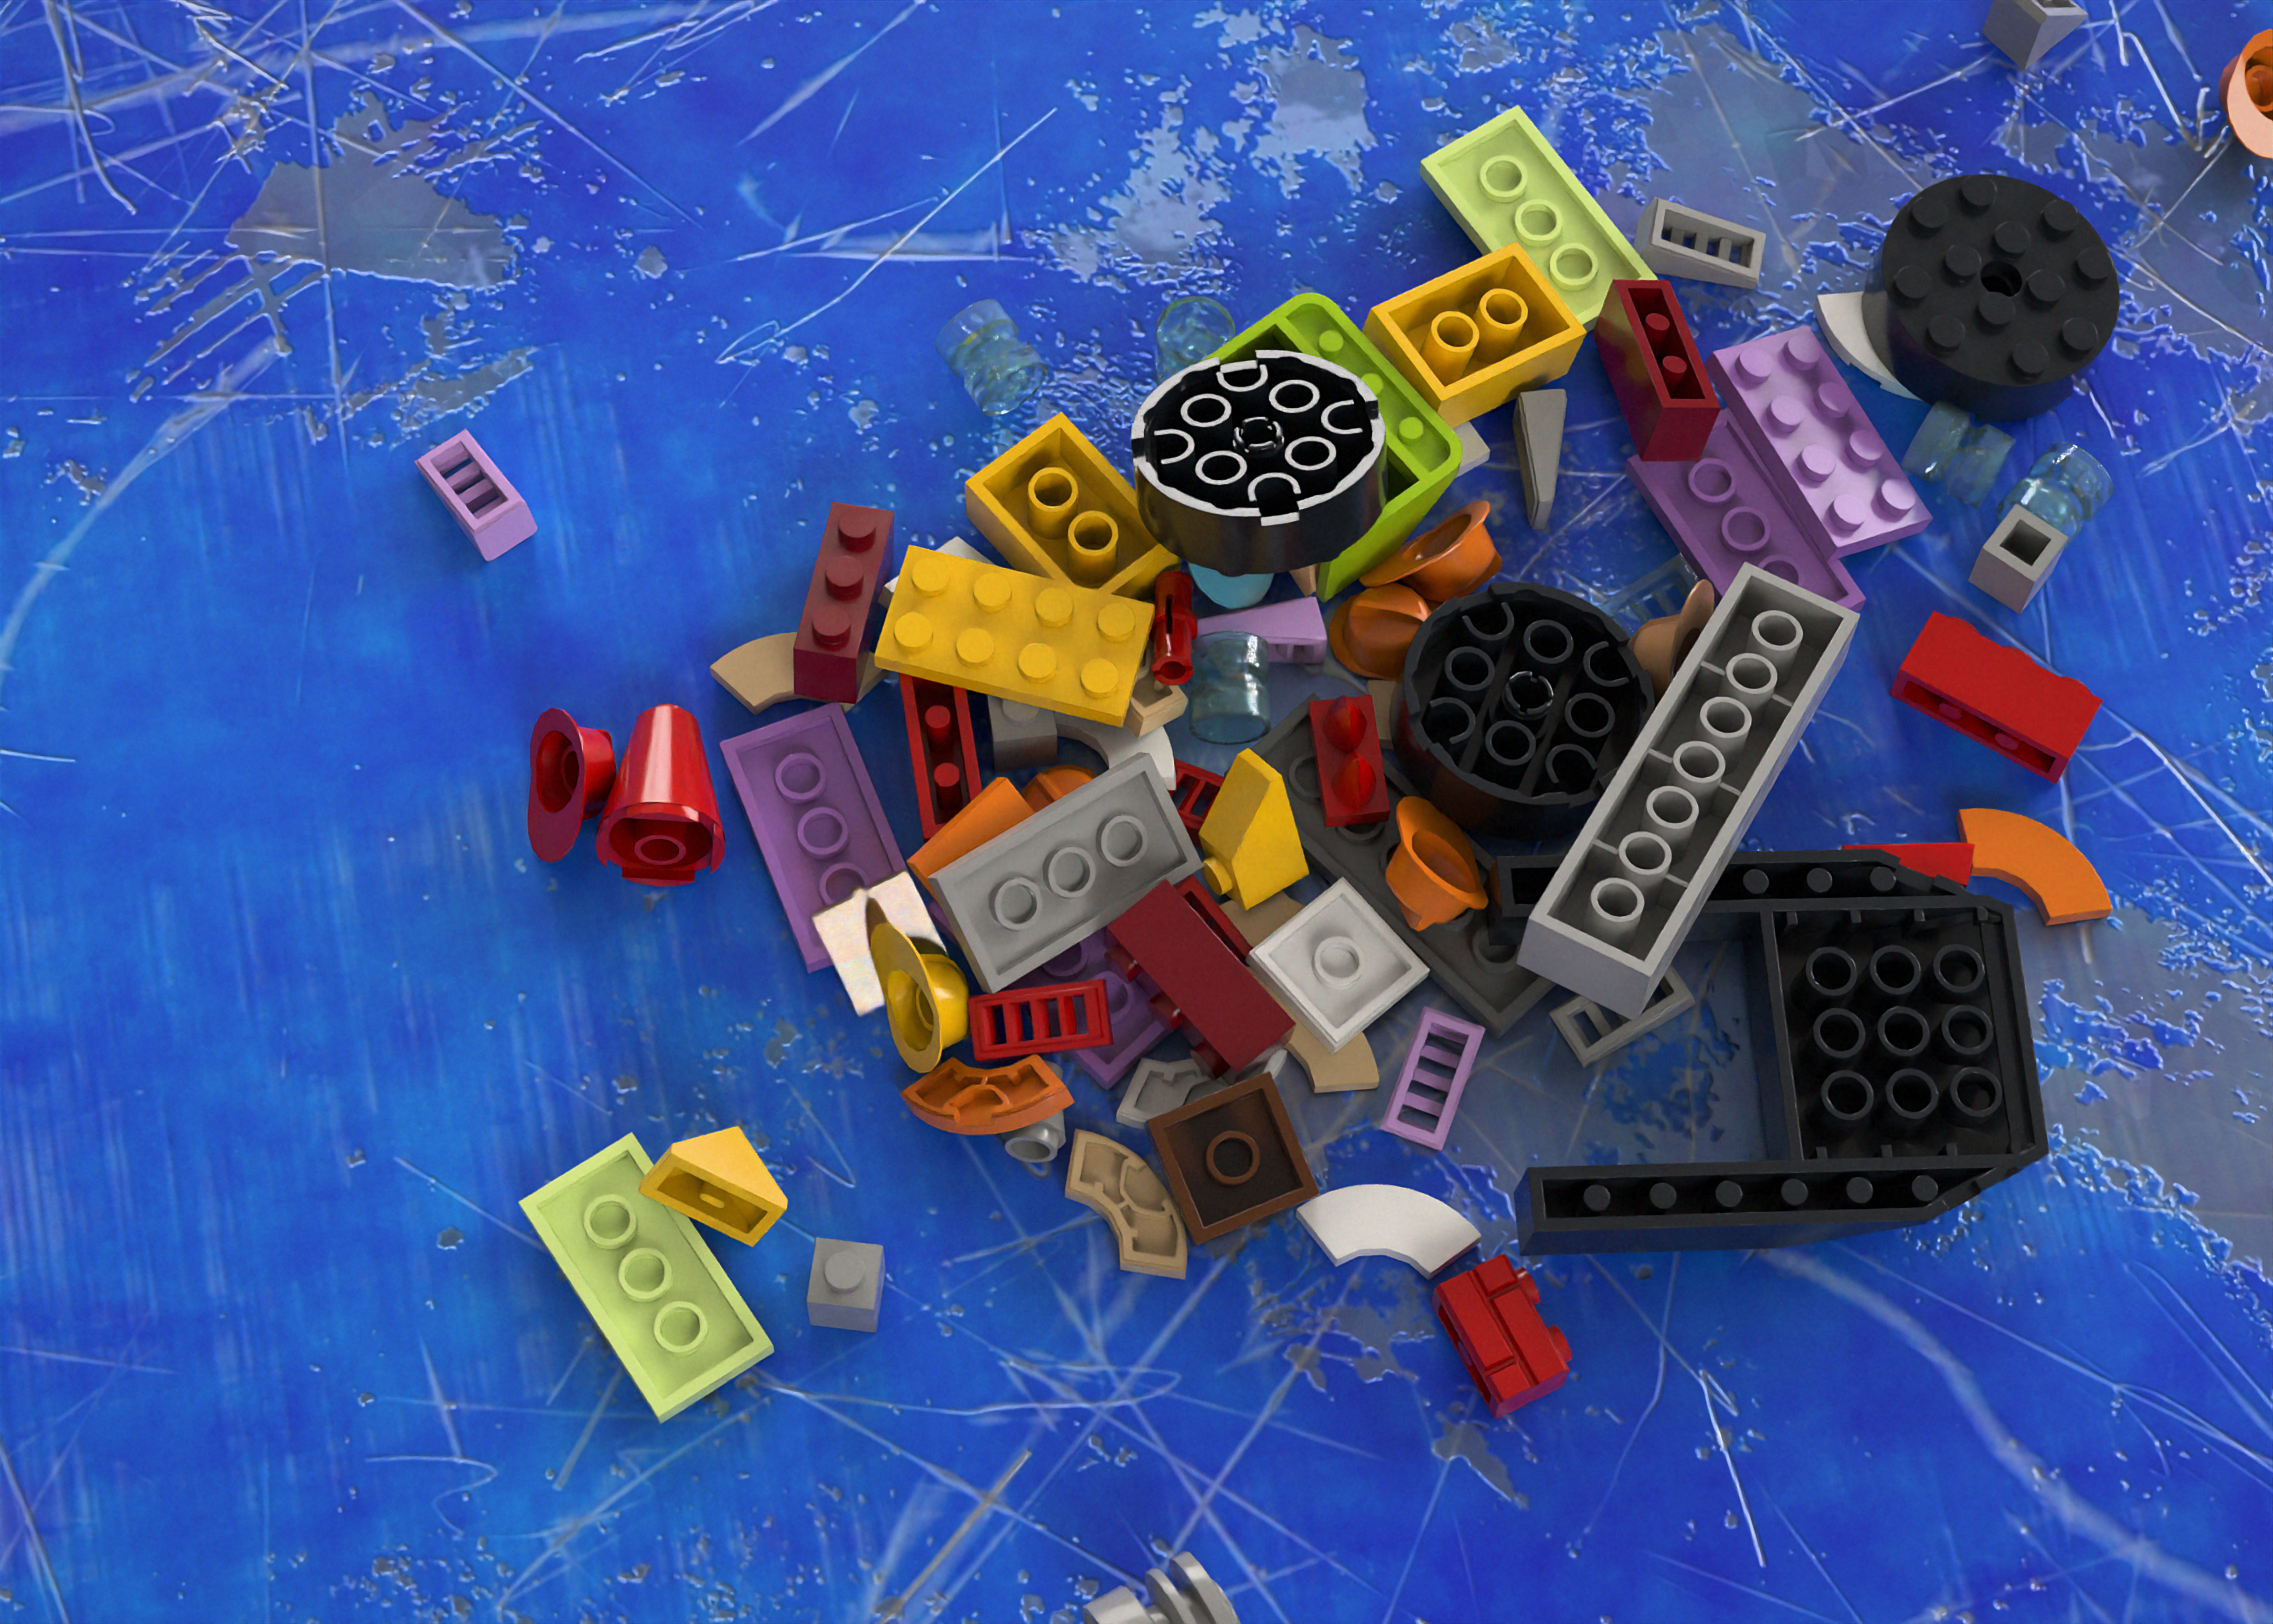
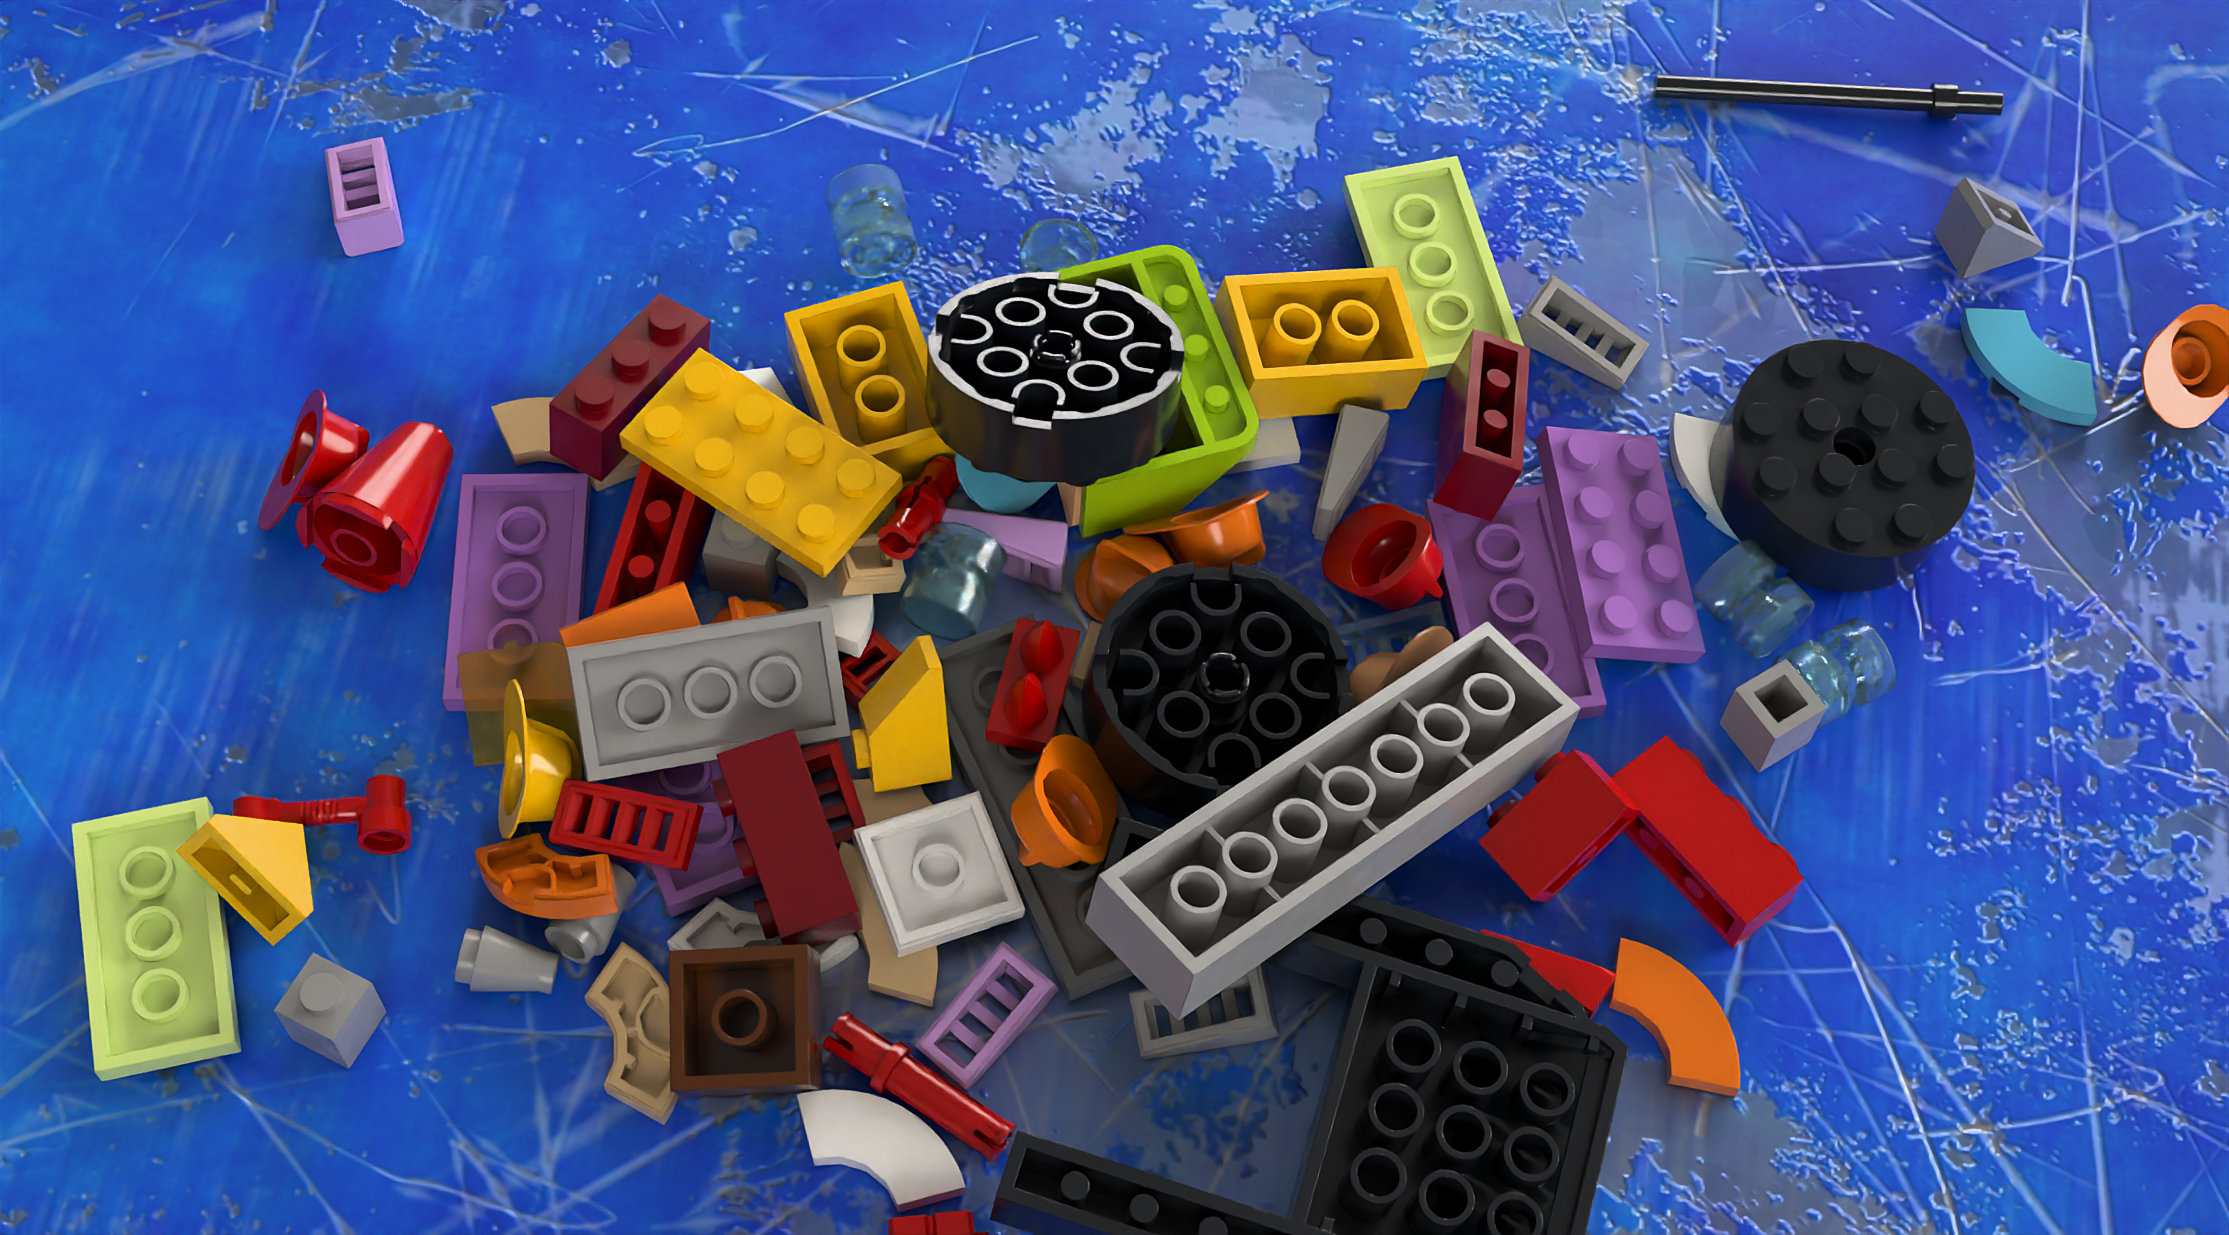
camera: 20 degrees right, 5 degrees down
none -> red brick [232,775,412,855]
none -> light grey cone [455,925,560,994]
none -> red pin [823,1011,1017,1163]
none -> red piece [1321,503,1444,611]
none -> red brick [1478,749,1643,903]
none -> medium azure tile [1959,308,2097,426]

